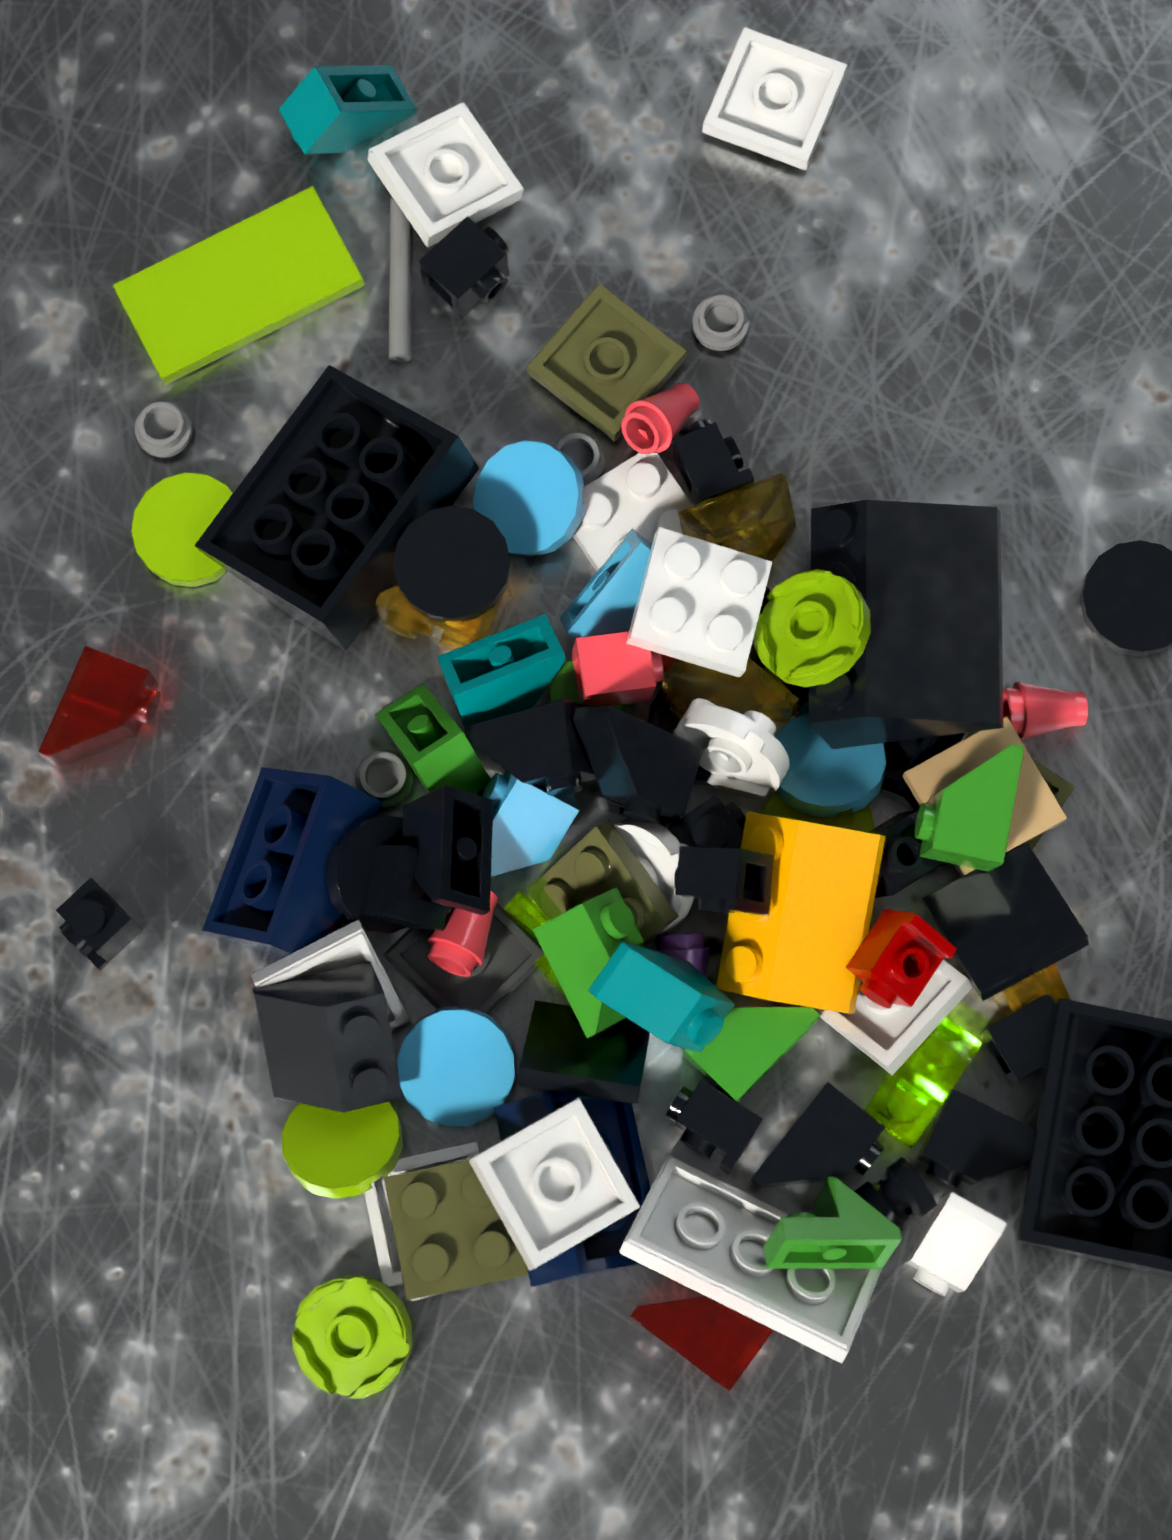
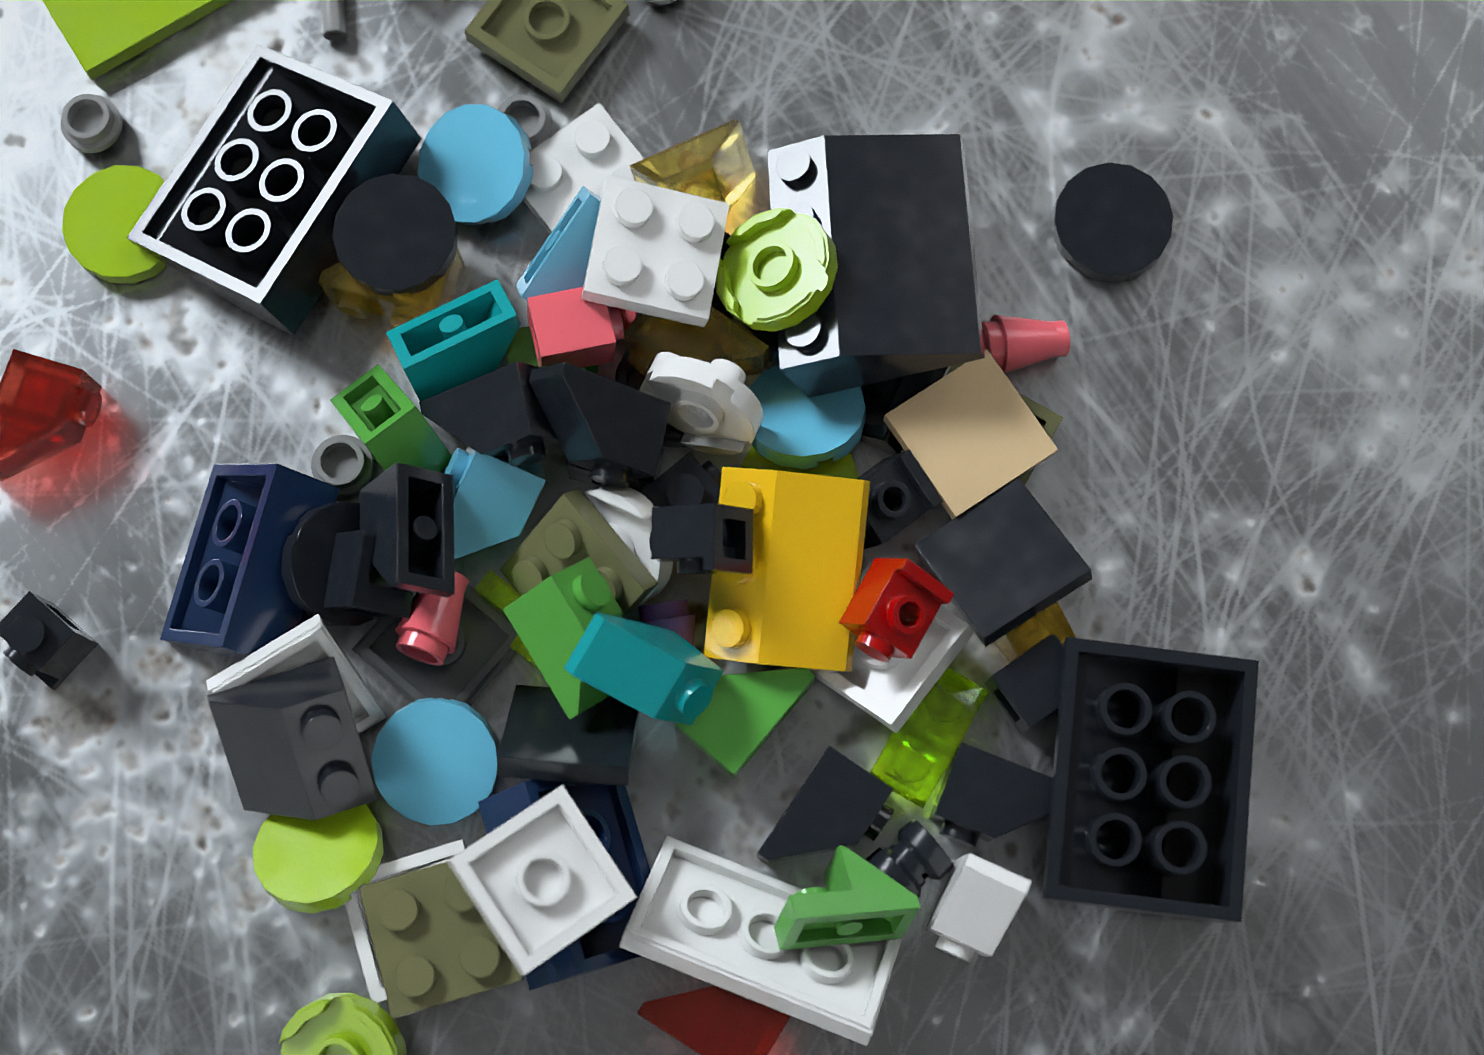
camera: 10 degrees left, 0 degrees up
coral cone [621,383,700,454] -> none
black brick [665,1080,763,1174] -> none
black brick [673,419,754,517] -> none
bright green slope [914,744,1024,872] -> none

